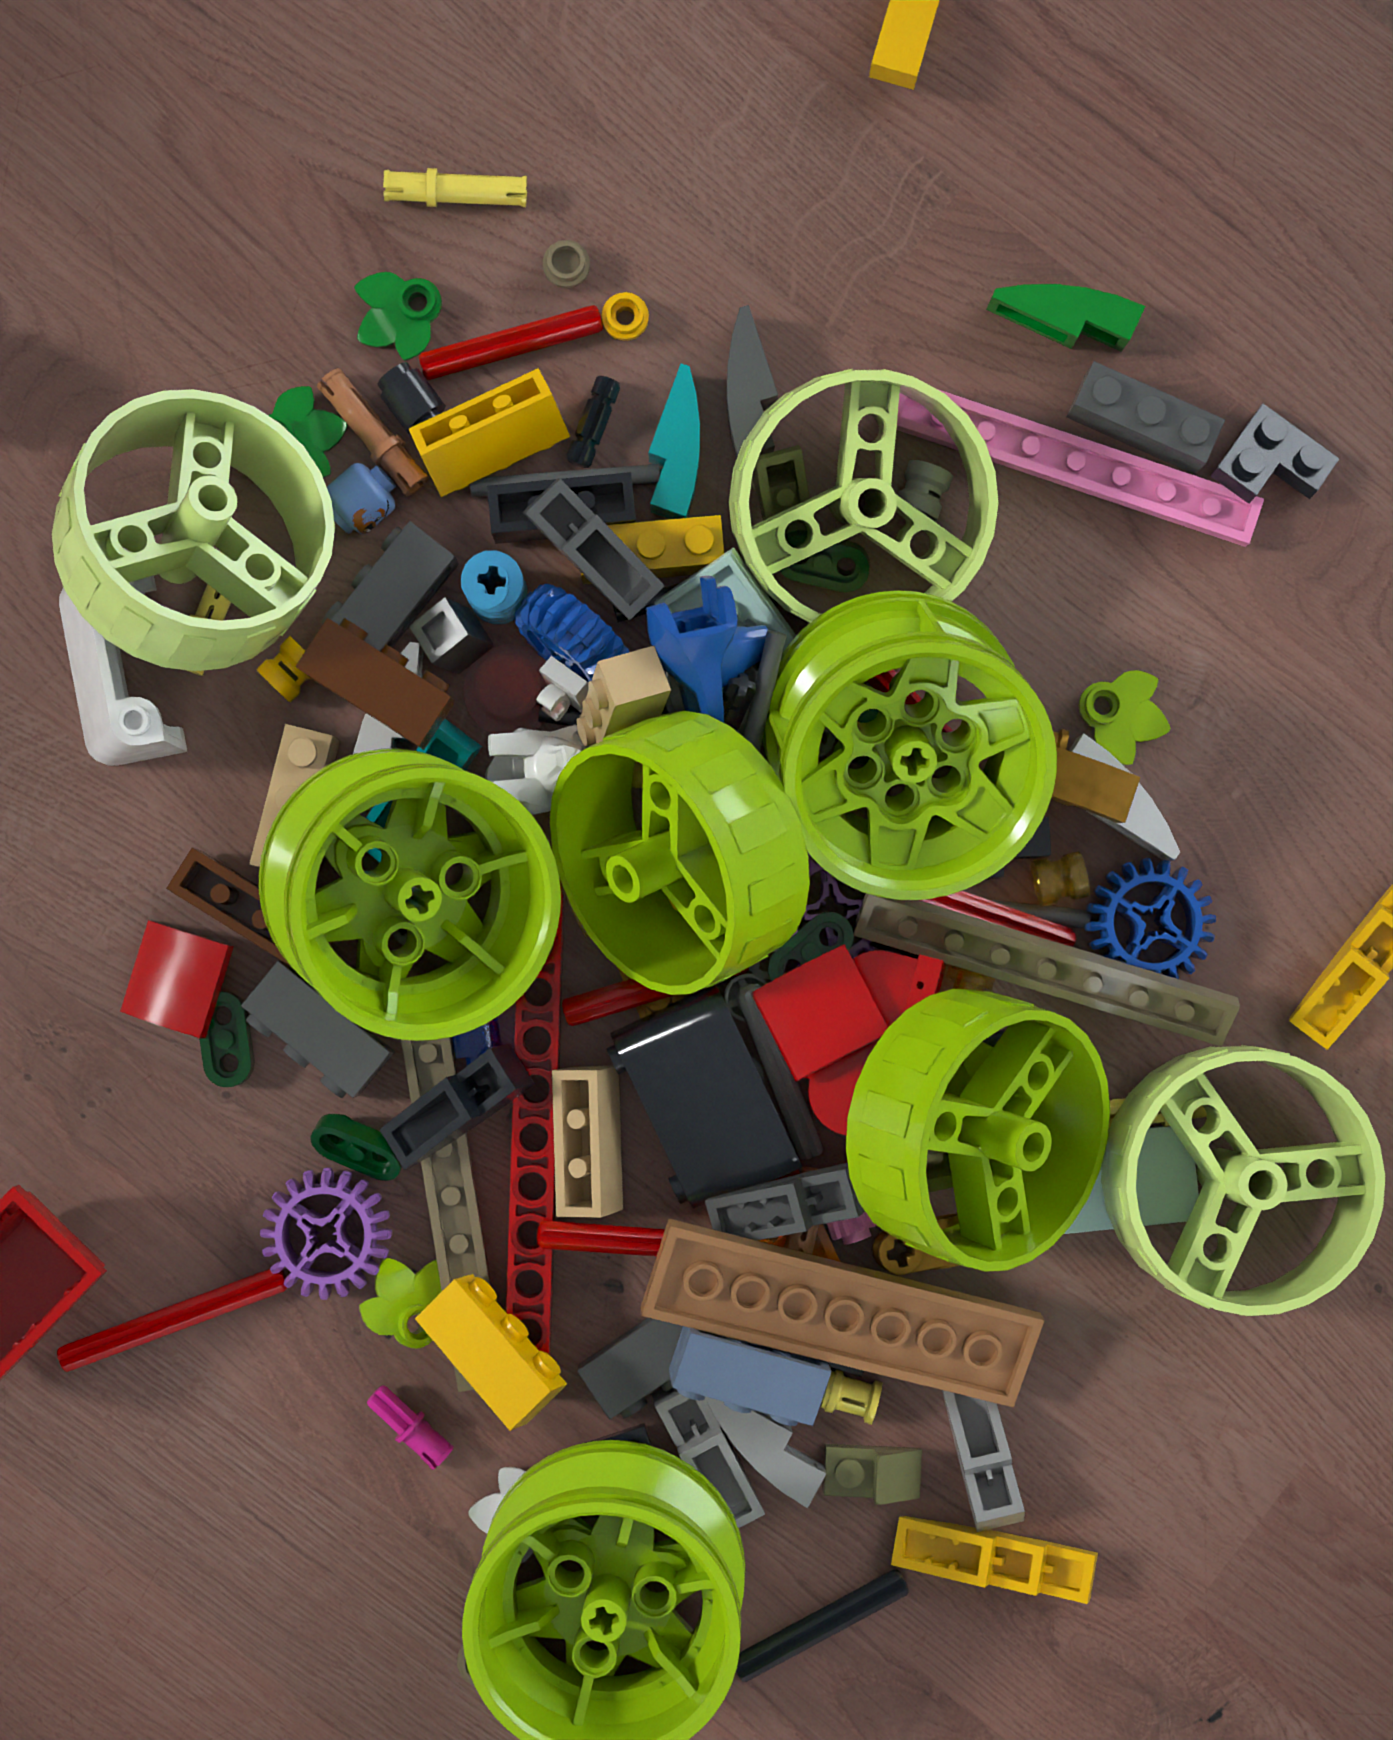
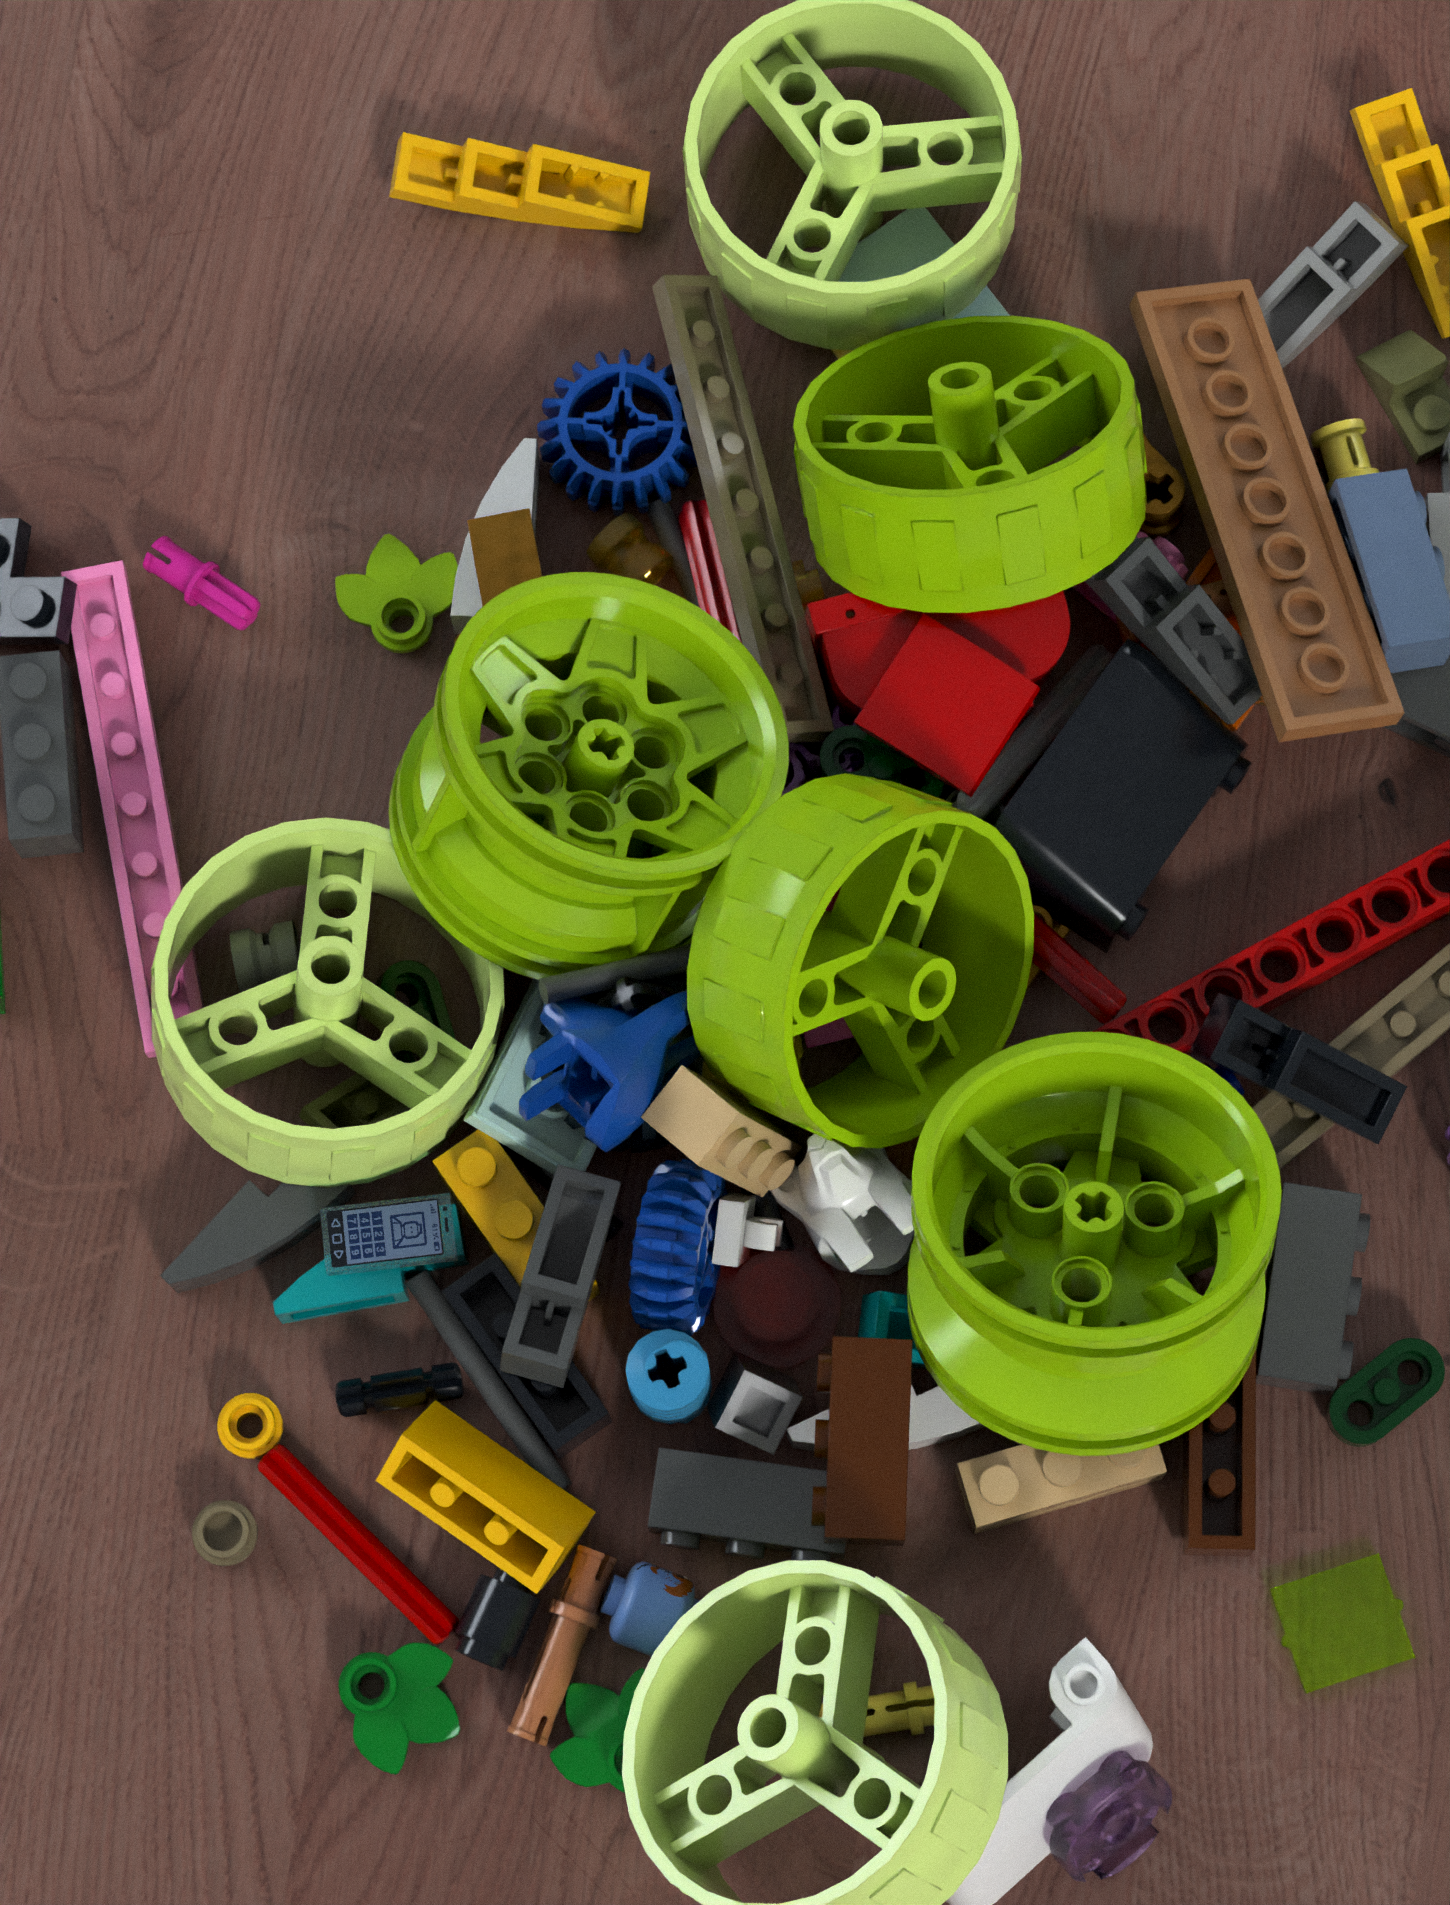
camera: 110 degrees left, 10 degrees down
red slope [120,920,234,1039] -> none
yellow wheel [256,635,312,703] -> none
dark green plate [310,1114,402,1181] -> none
light yellow pin [383,168,527,207] -> none
red axle [537,1220,665,1257] -> none
tan brick [552,1066,623,1218] -> none
none -> dark pink axle [143,536,261,630]
none -> tile [320,1193,458,1276]
none -> clear purple plate [1046,1751,1172,1882]
none -> clear neon green piece [1269,1553,1415,1694]

